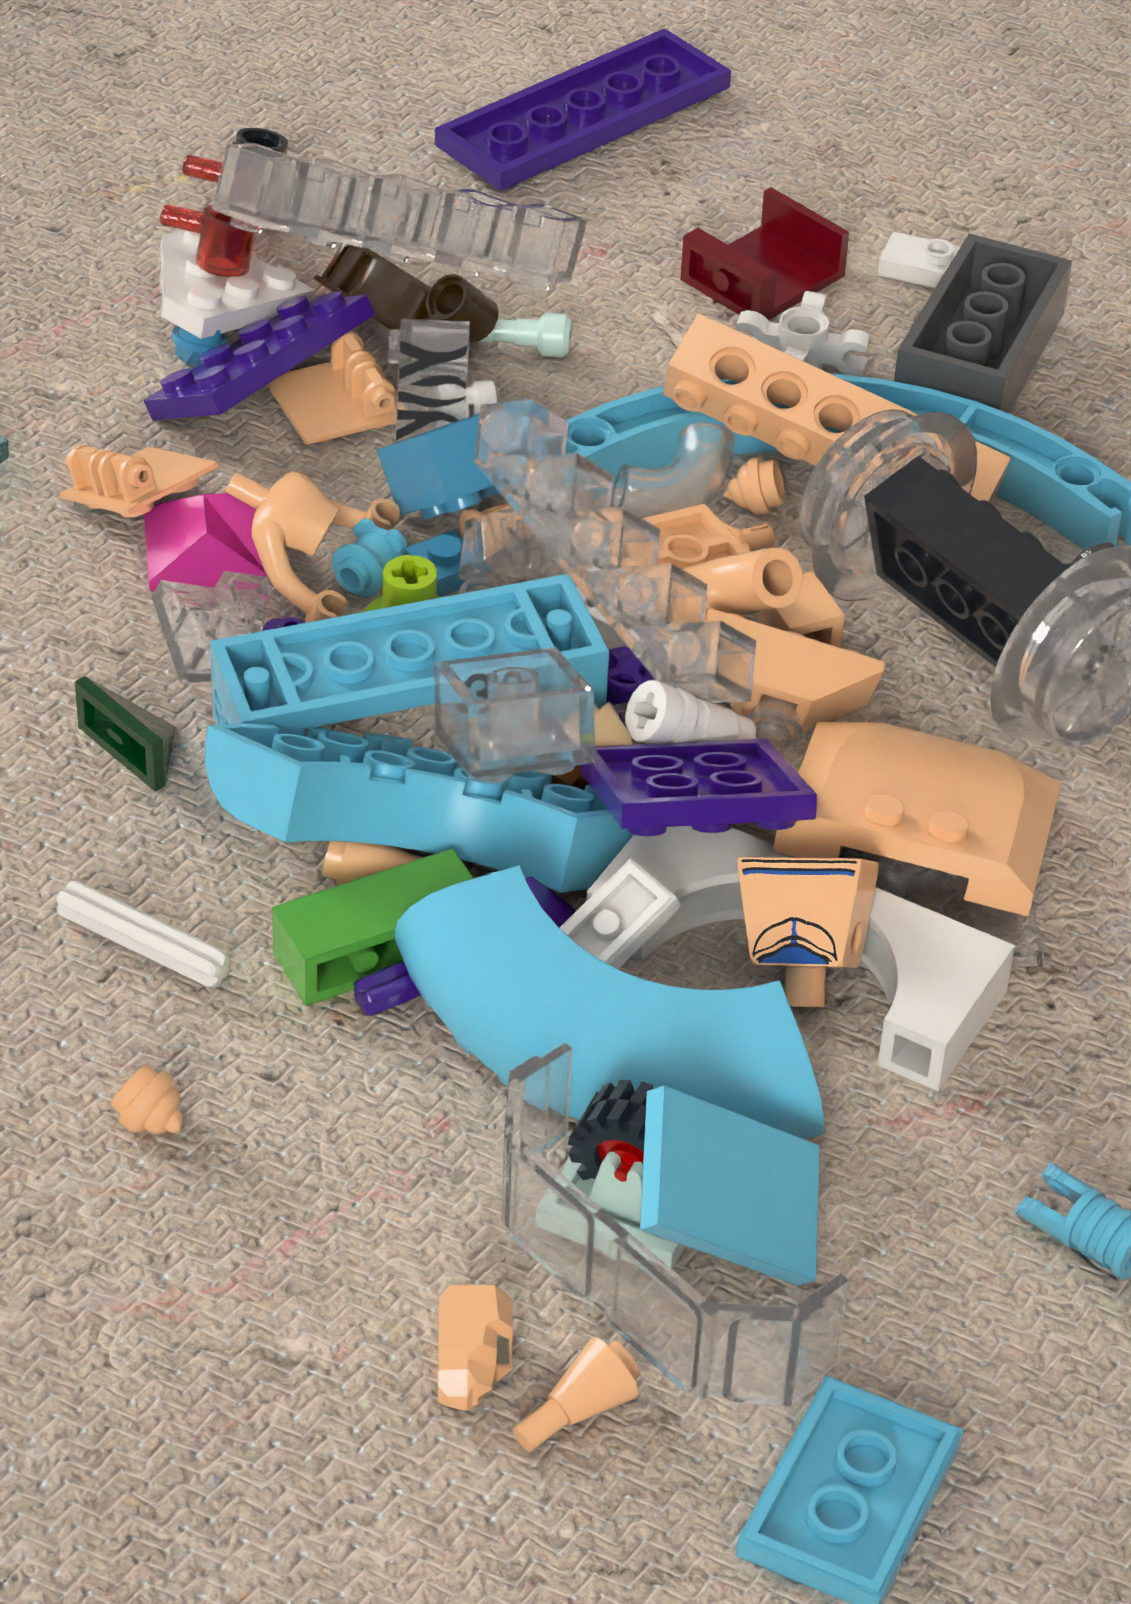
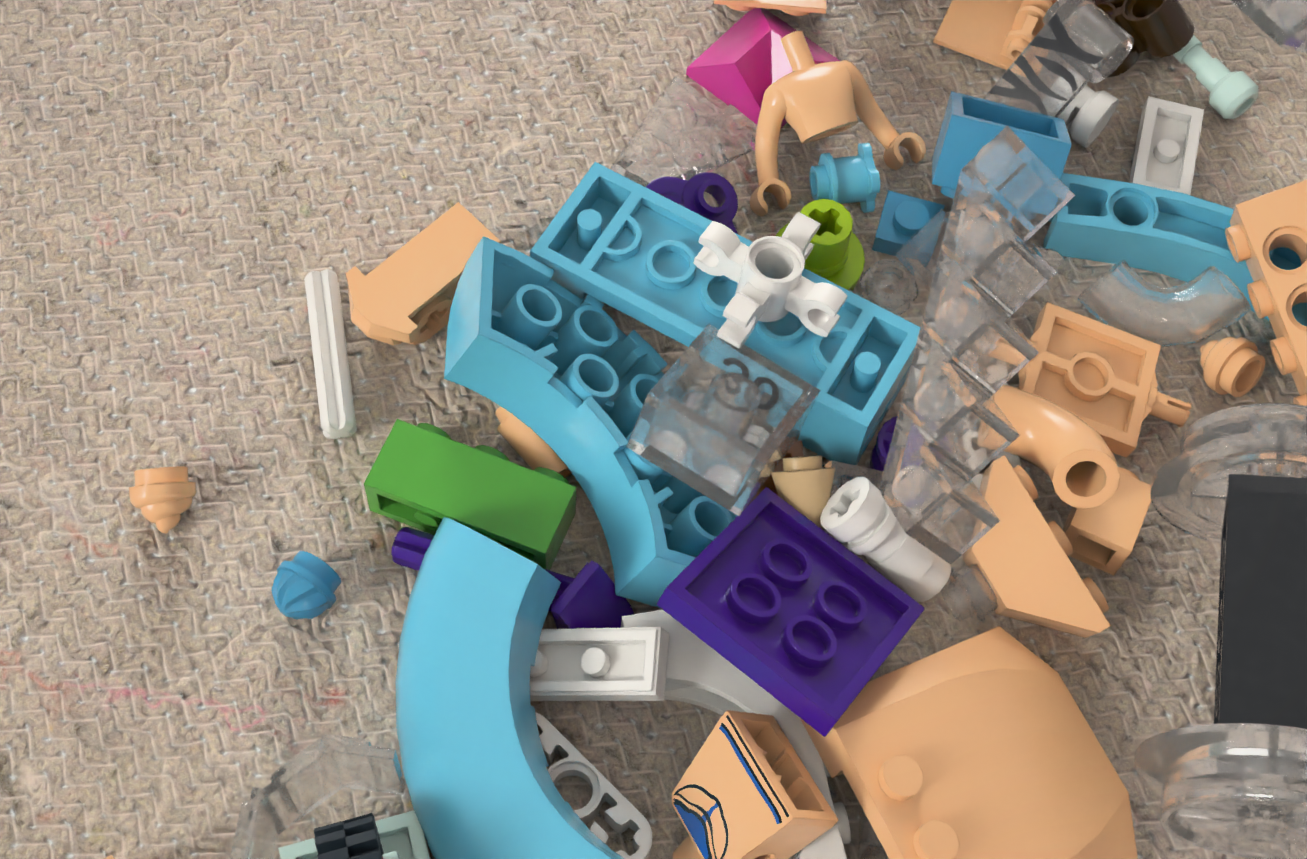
camera: 45 degrees right, 20 degrees up
dark green slope [75,676,175,792] -> none
none -> dark azure plate [271,551,341,620]
none -> light nougat piece [346,202,501,346]
none -> white pin [693,212,848,349]
none -> white plate [1129,96,1204,195]

